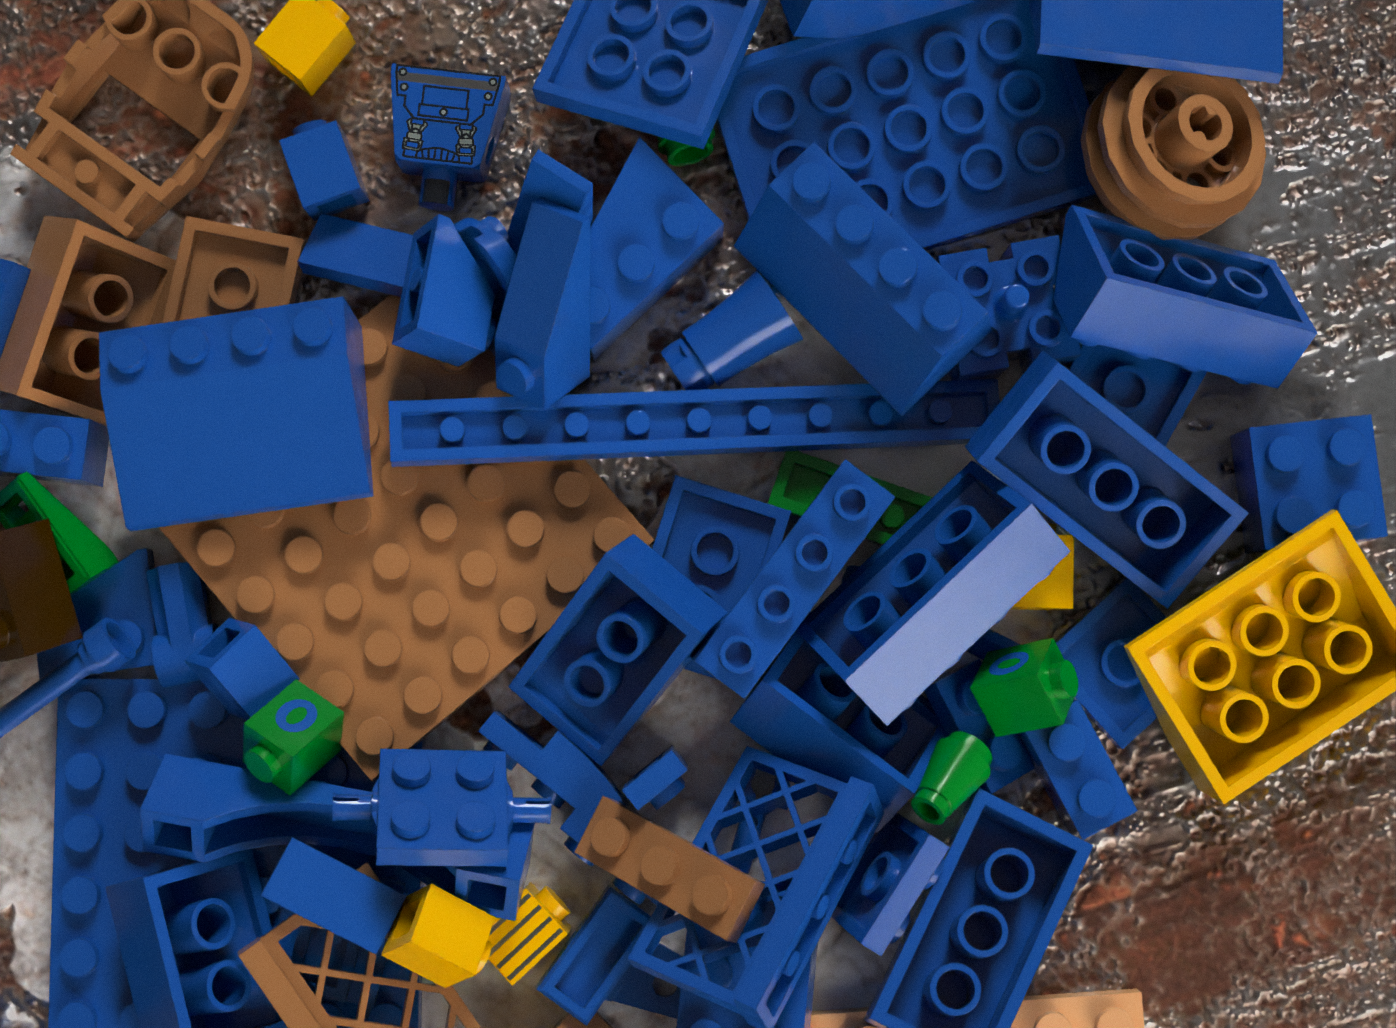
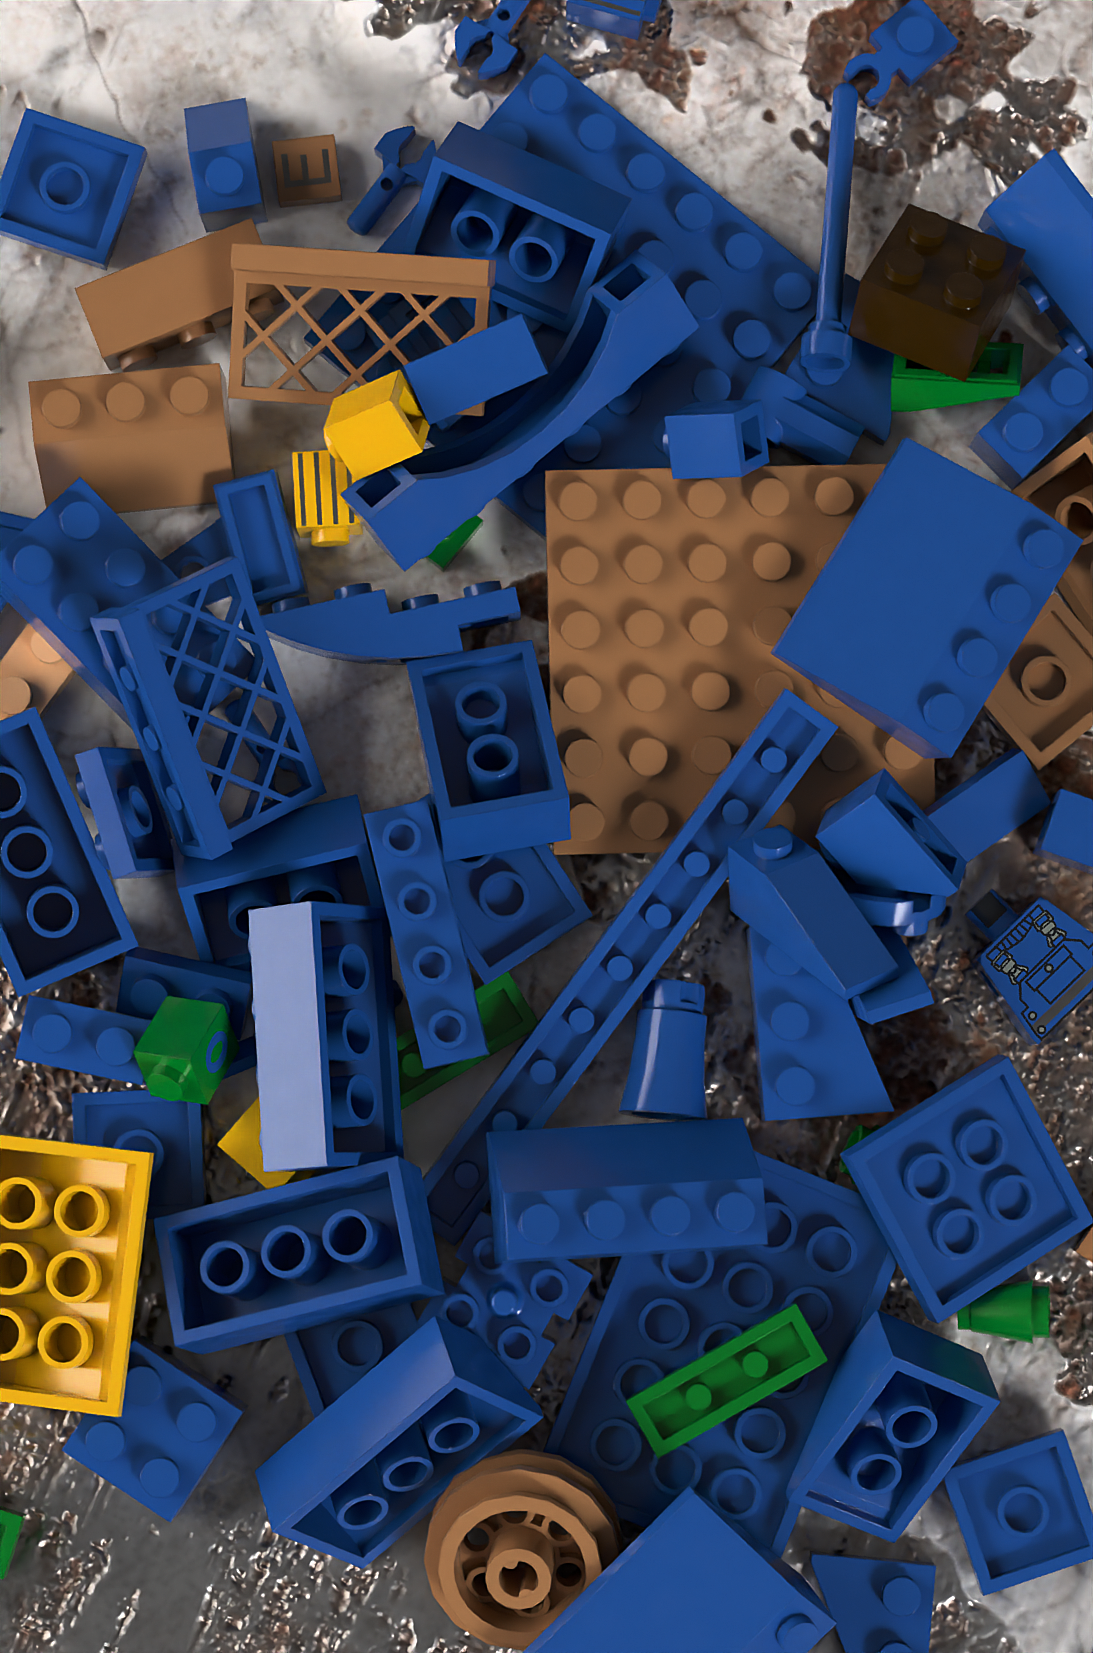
camera: 130 degrees right, 0 degrees up
green brick [243,679,344,796] -> none
blue plate [332,749,552,867] -> none
medium nougat plate [574,796,765,943] -> none
blue plate [622,745,688,810] -> none
green cone [911,731,992,825] -> none
none -> green plate [625,1302,828,1458]

